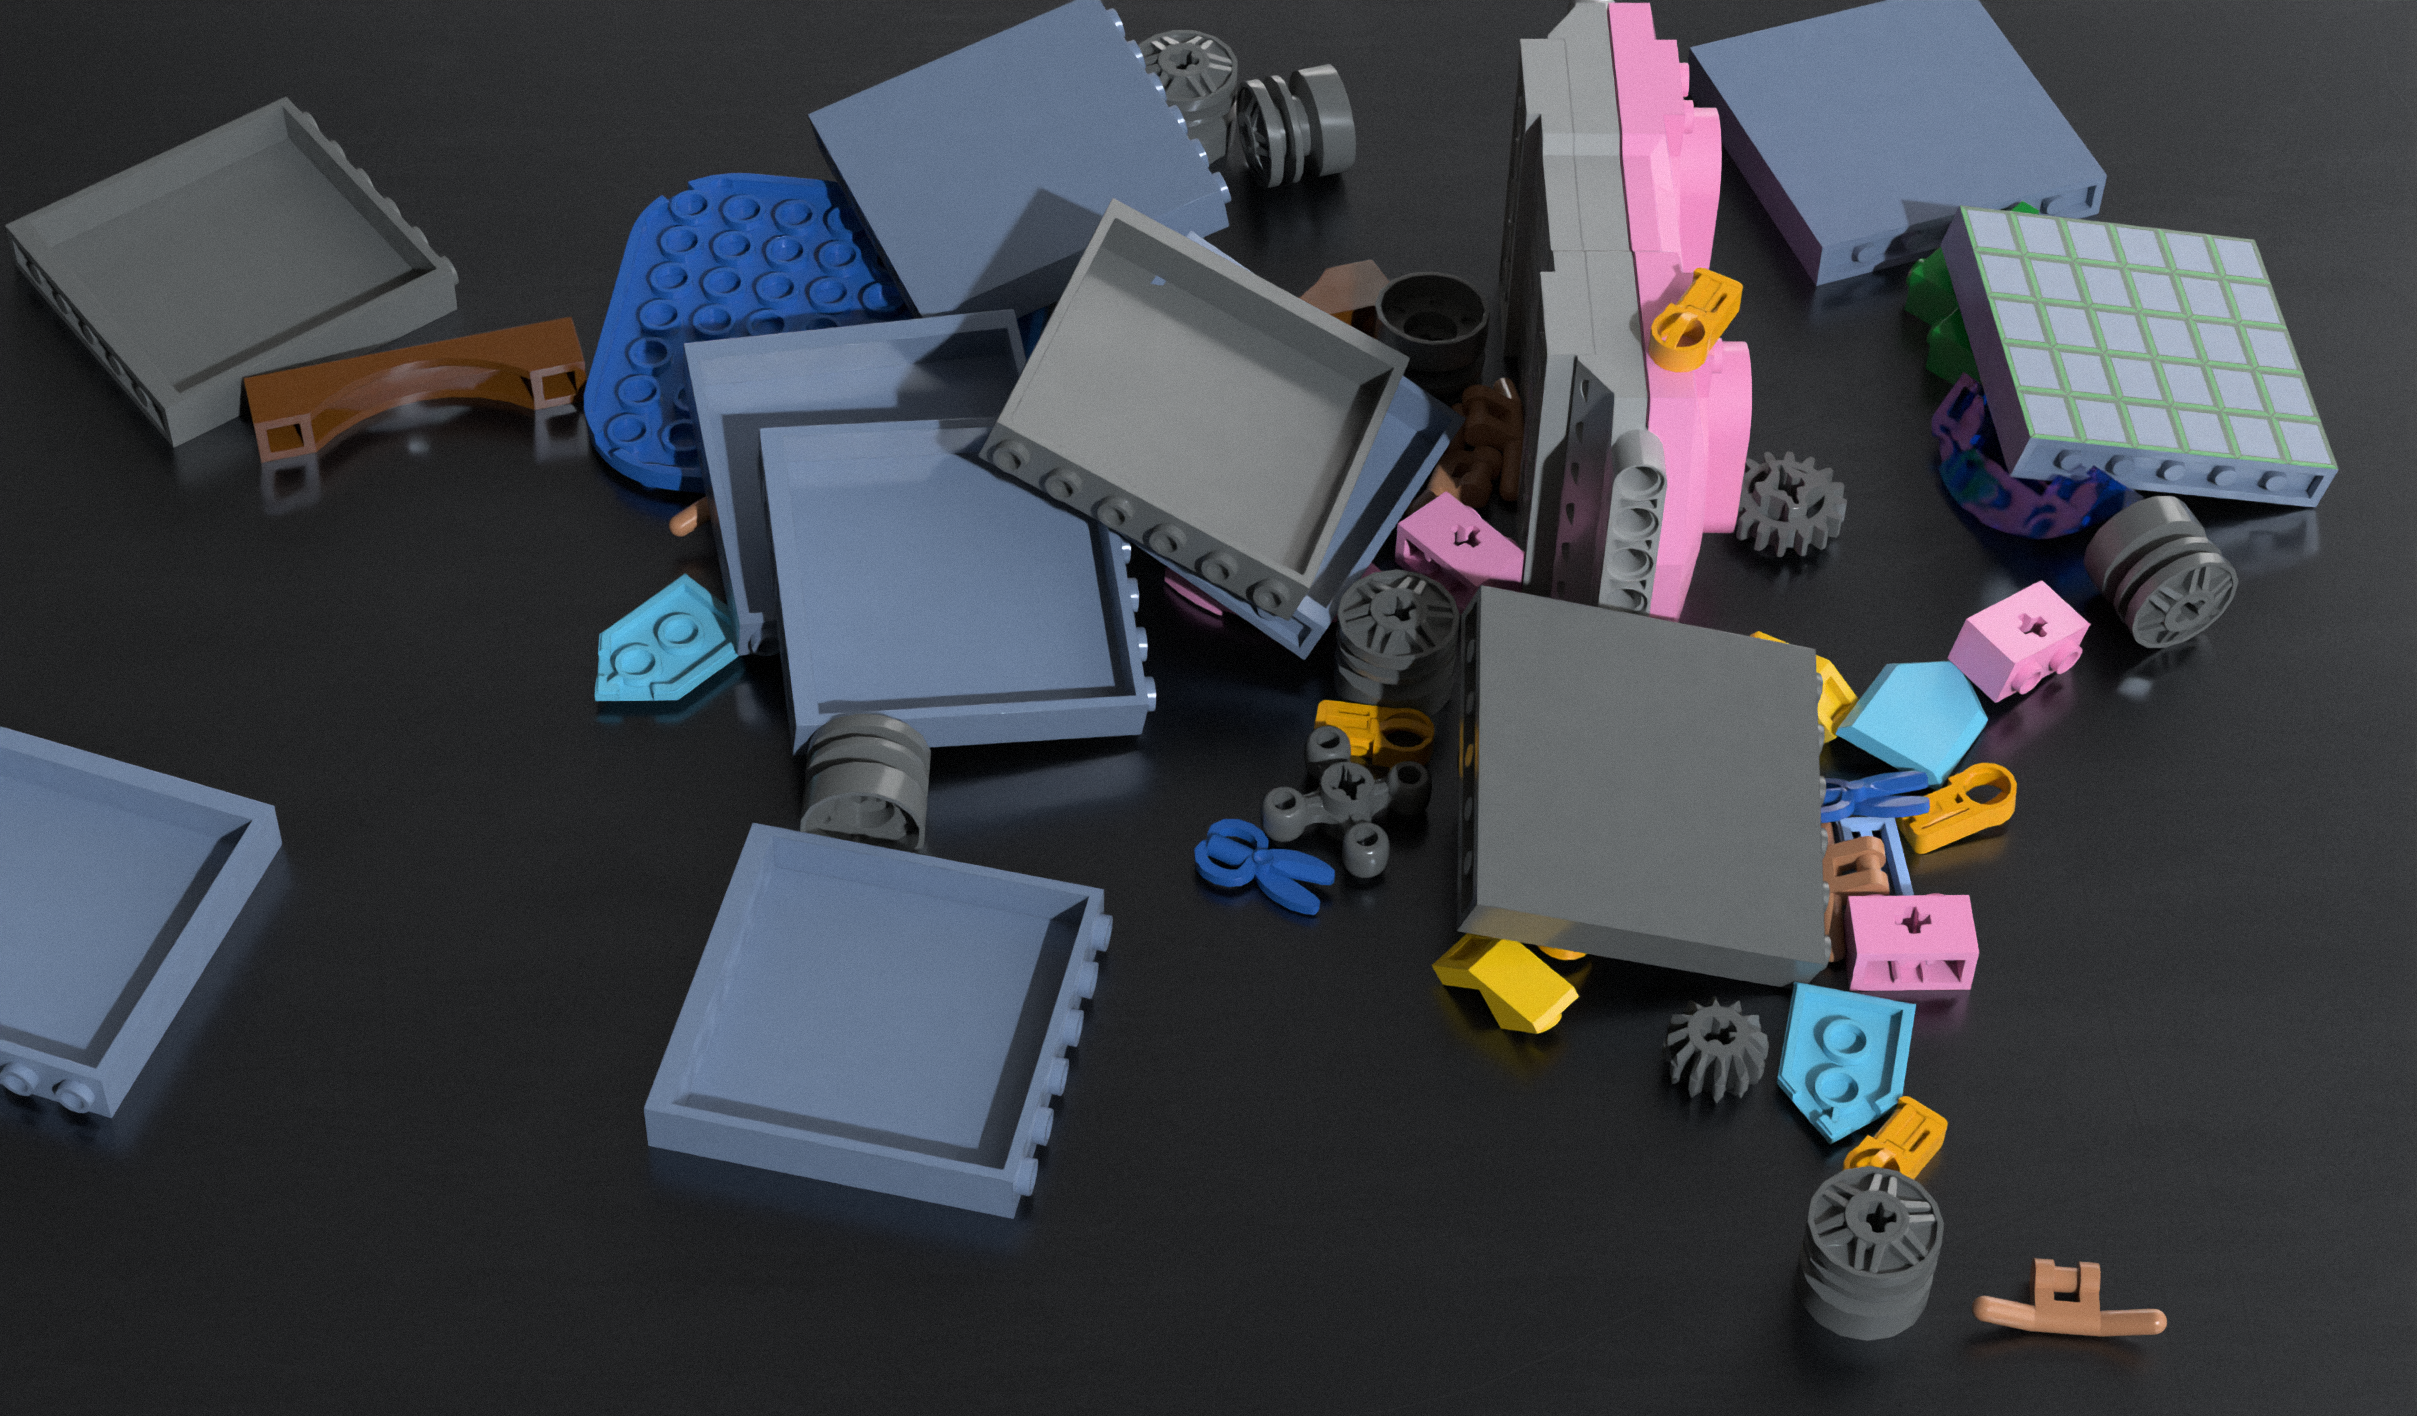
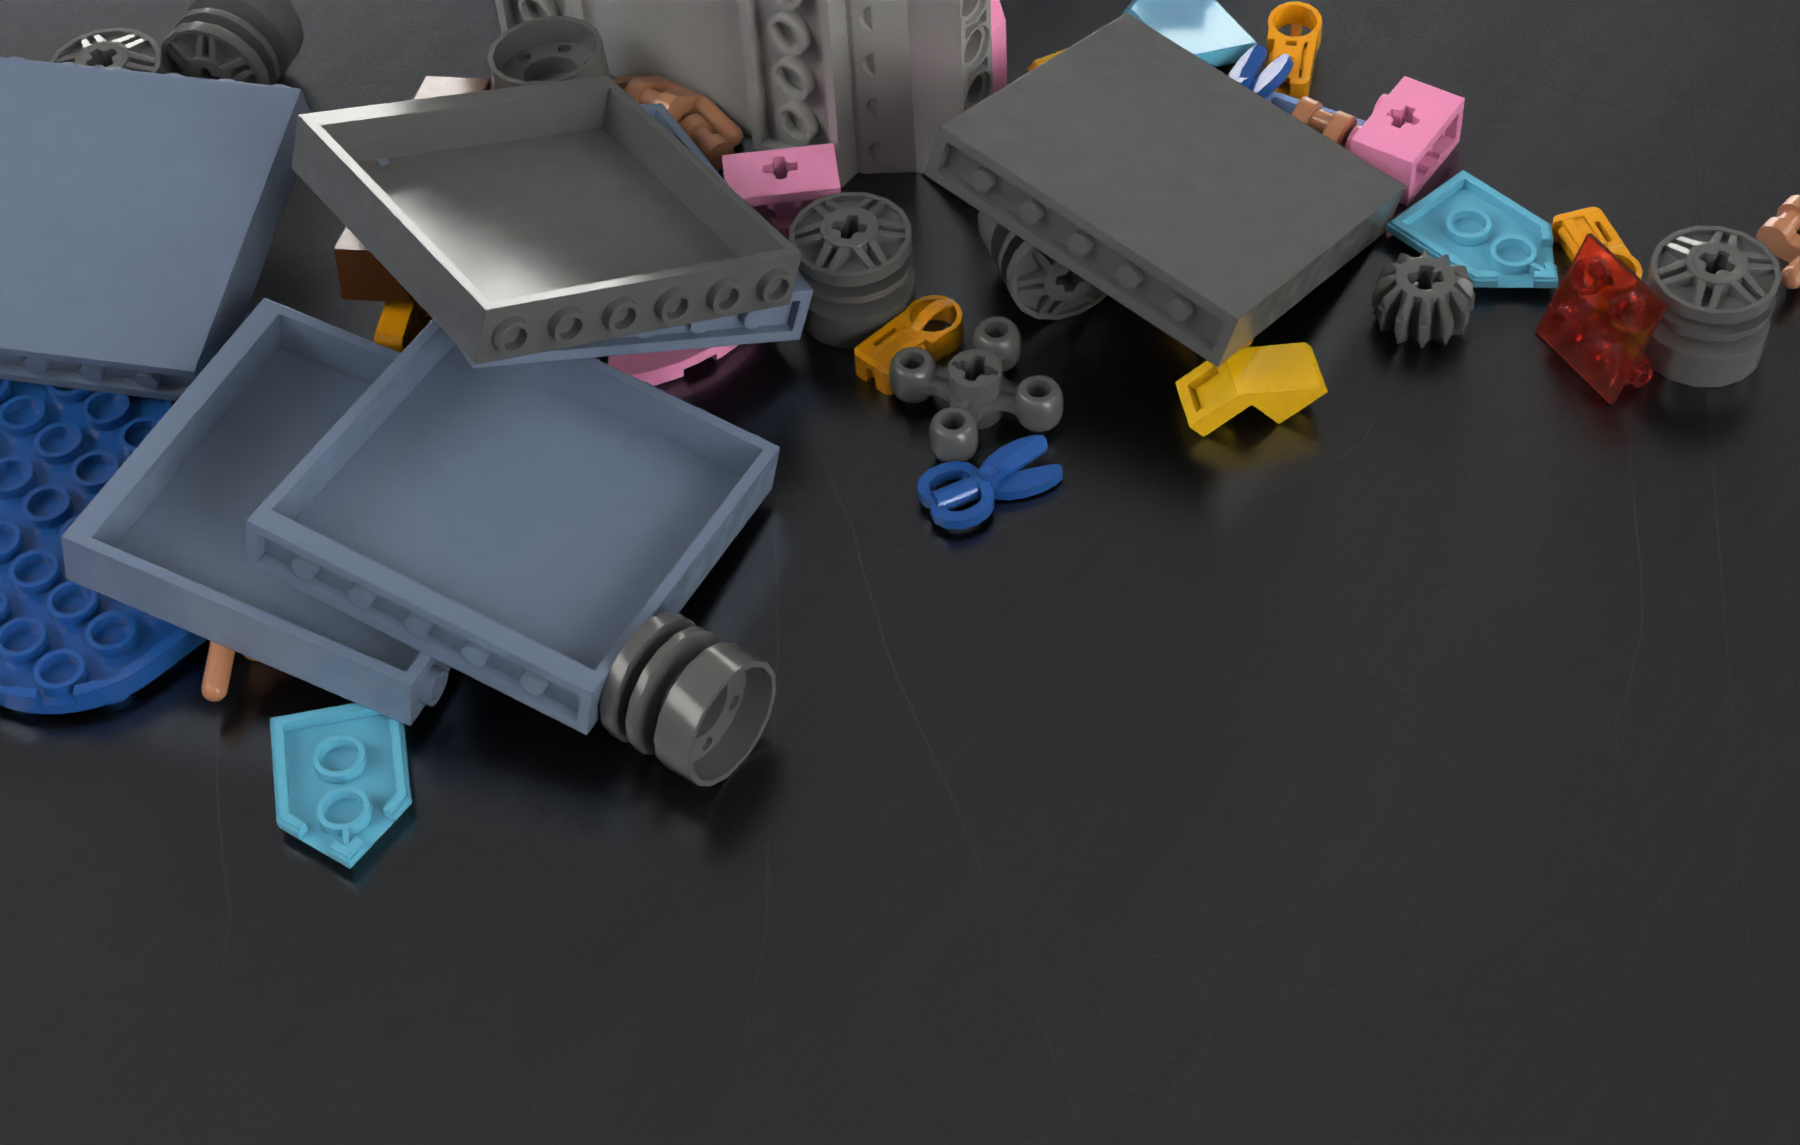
camera: 50 degrees left, 0 degrees up
sand blue panel [644,823,1113,1219] -> none
none -> clear red hinge [1535,233,1669,404]

